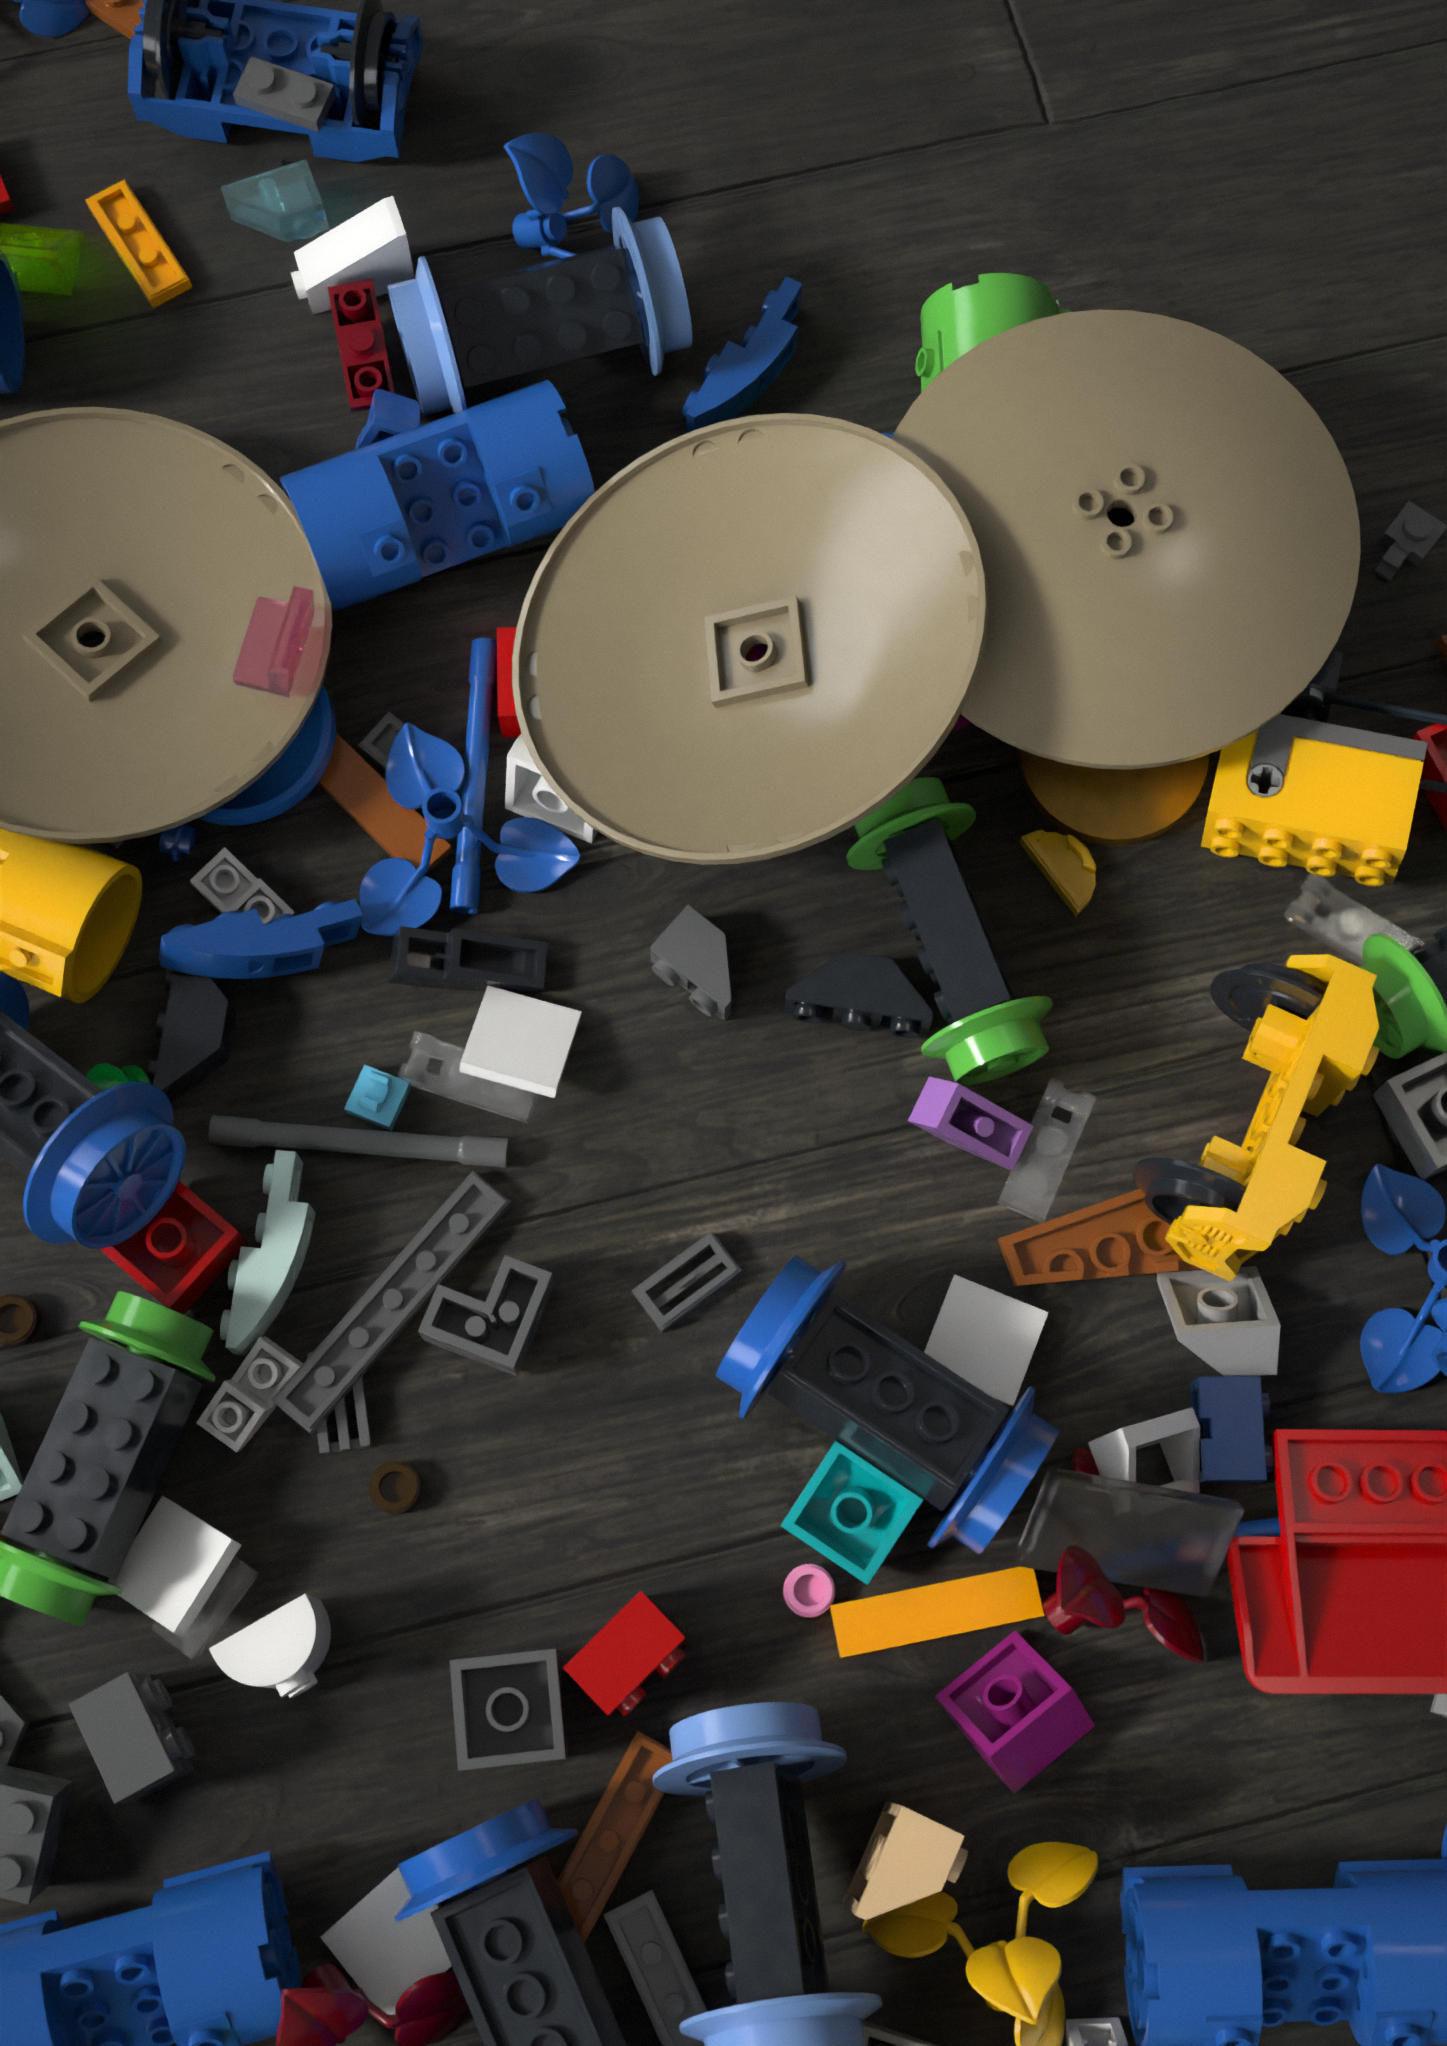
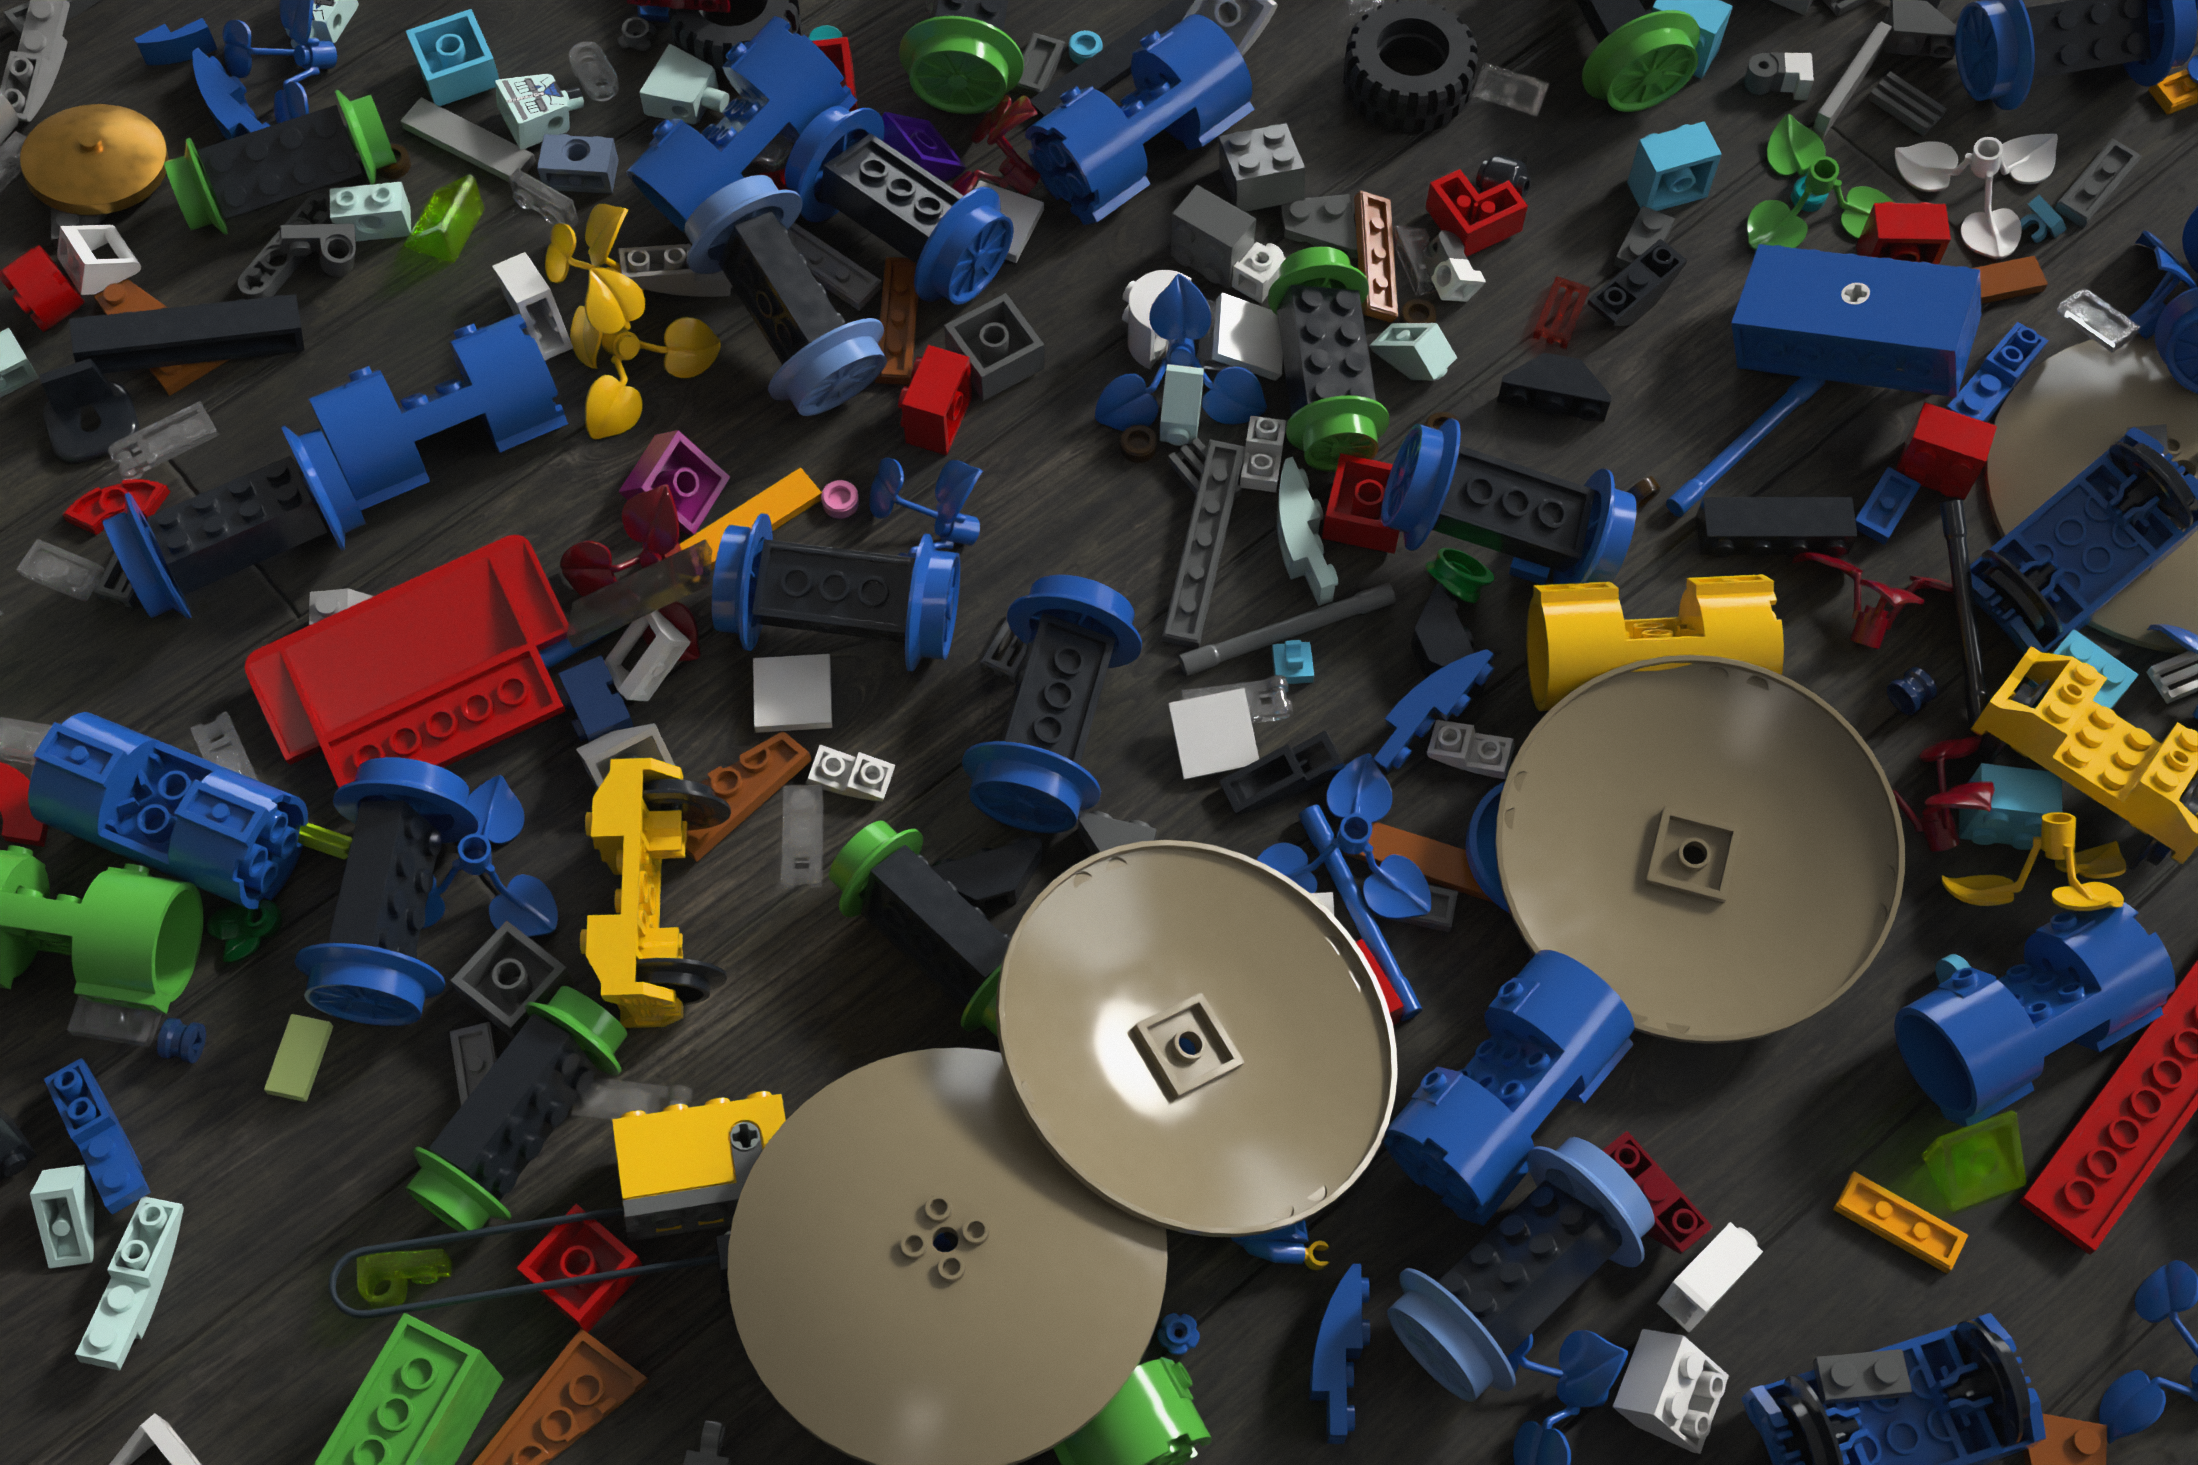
camera: 155 degrees right, 10 degrees down
clear light blue slope [221,159,329,243] -> none
clear pink panel [233,586,315,697] -> none
blue slope [355,389,420,449] -> none
dark grey brick [418,1255,556,1377] -> none
teal slope [780,1440,924,1585] -> none
tan slope [843,1801,968,1920] -> none
medium lavender slope [908,1077,1034,1171] -> none
yellow tile [1019,830,1096,917] -> none
none -> white slope [806,745,895,802]
none -> blue plant [869,457,983,558]
none -> brick [962,575,1142,833]
none -> blue plant [1095,274,1267,431]
none -> light aqua slope [1160,364,1204,446]
none -> white brick [1232,242,1286,303]
none -> white slope [1613,1329,1729,1454]

